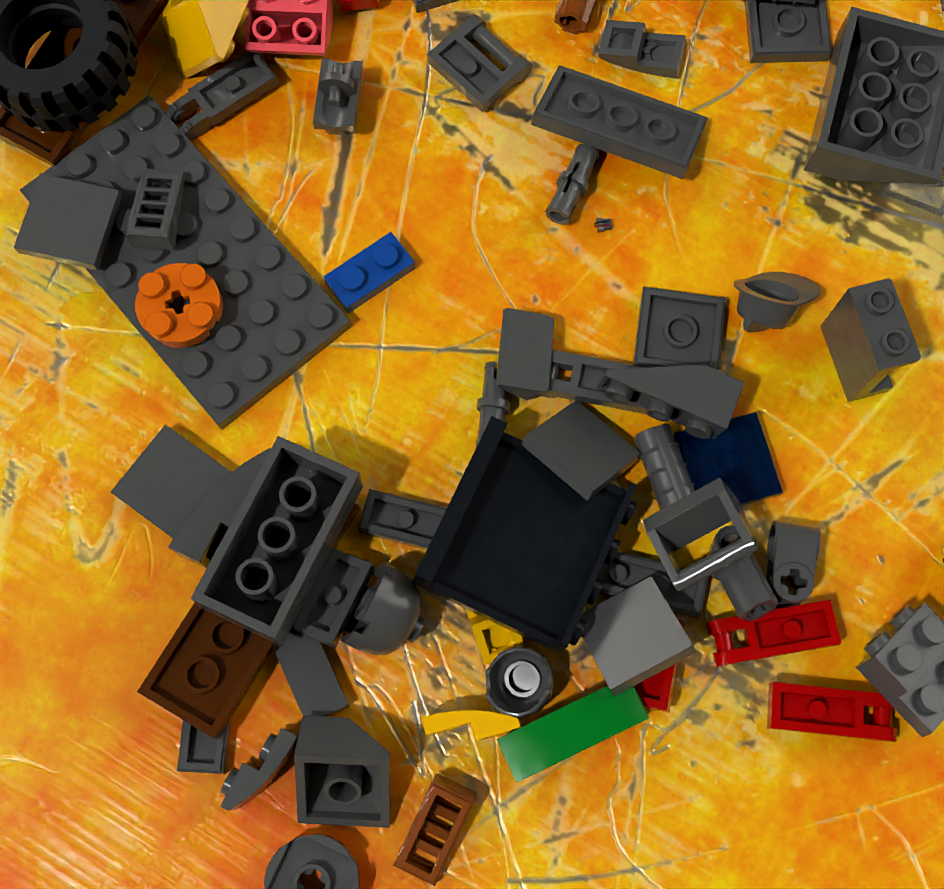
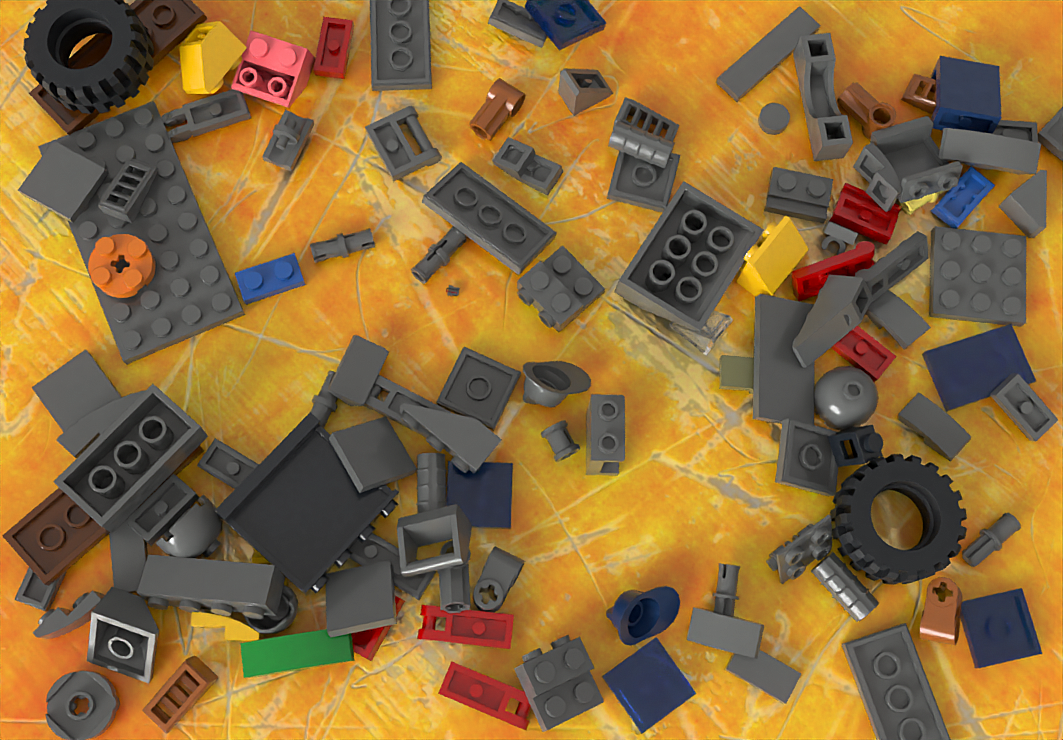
camera: 10 degrees right, 0 degrees up
none -> dark grey brick [137,554,285,619]
none -> dark grey pin [310,228,375,263]
none -> dark grey plate [517,245,605,332]
none -> dark grey bush [541,420,581,462]

